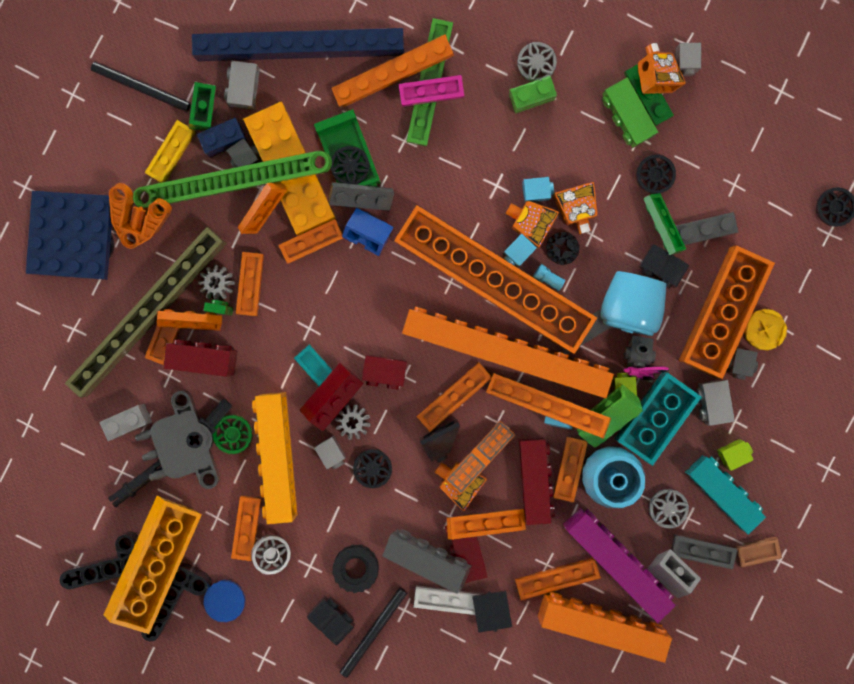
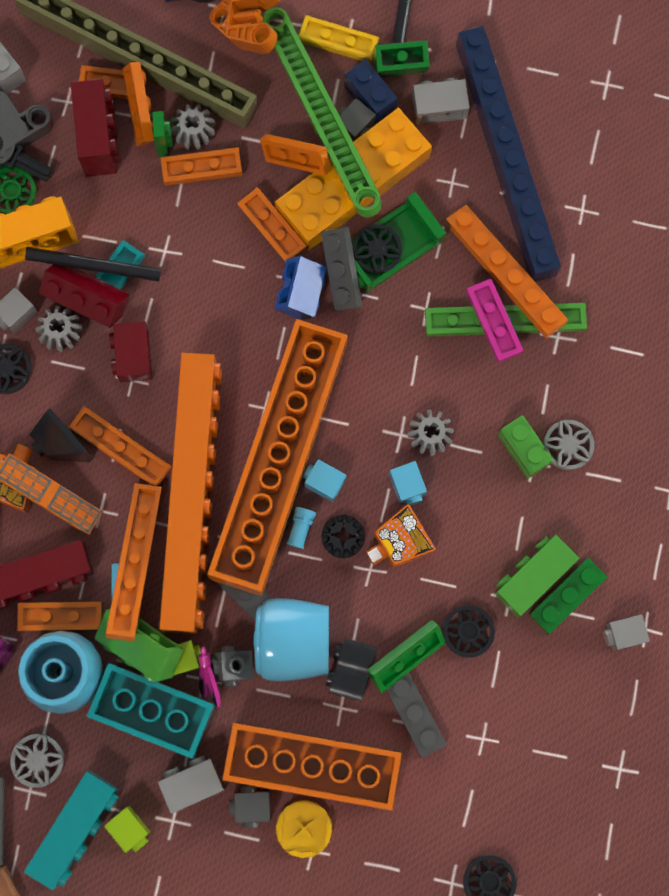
camera: 70 degrees right, 10 degrees down
torso [505,201,559,249] -> none
orange torso [638,43,686,94] -> none
none -> black piece [25,247,161,282]
none -> light grey gear [408,410,454,456]

